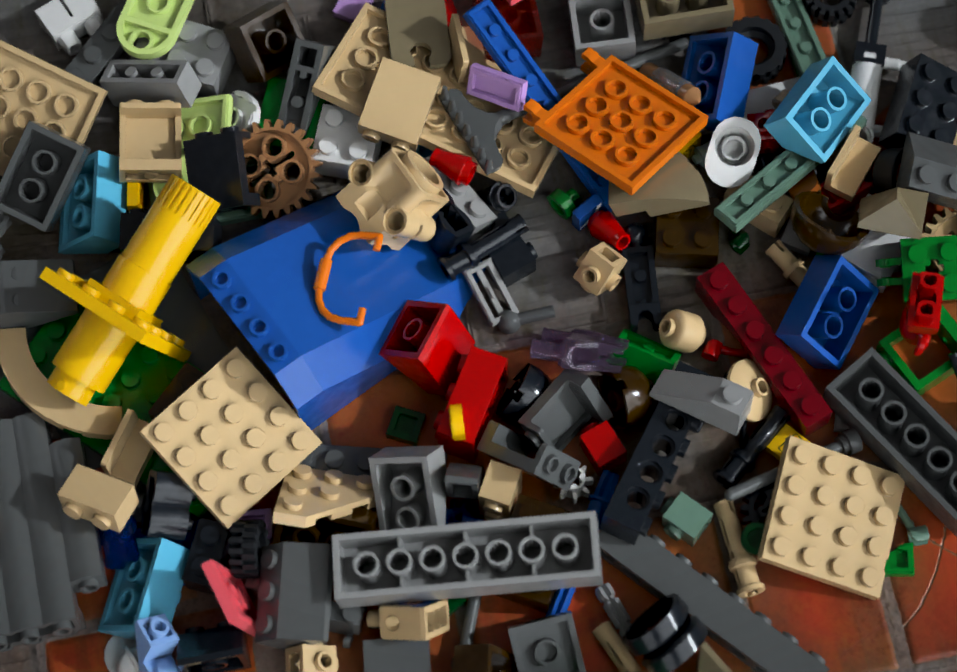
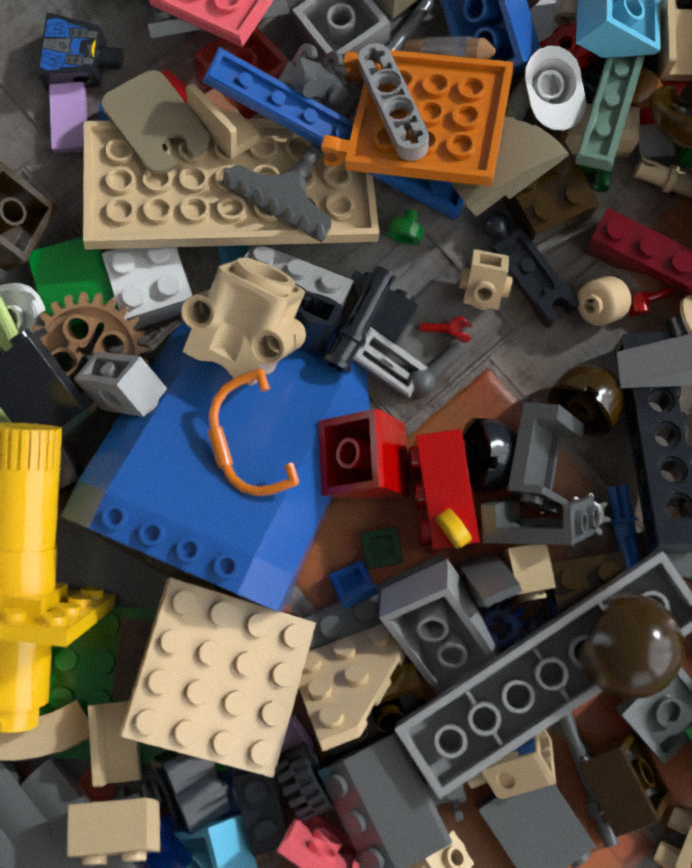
camera: 35 degrees left, 10 degrees up
dark grey slope [278,38,335,136] -> none
tan panel [358,57,441,152] -> none
red cone [429,148,477,186] -> none
lavender tile [466,63,528,112] -> none
black cone [476,181,517,212] -> none
clear purple connector [530,327,630,373] -> none
blue tile [572,194,603,231] -> none
red brick [579,420,627,476] -> none
red cone [587,210,631,250] -> none
green panel [605,328,682,385] -> none
none -> light grey brick [74,352,167,417]
none -> dark grey piece [279,43,348,105]
none -> blue tile [328,560,378,610]
none -> light grey beam [358,43,429,161]
none -> red hand [420,316,473,343]
none -> dark brown cylinder [578,593,685,699]

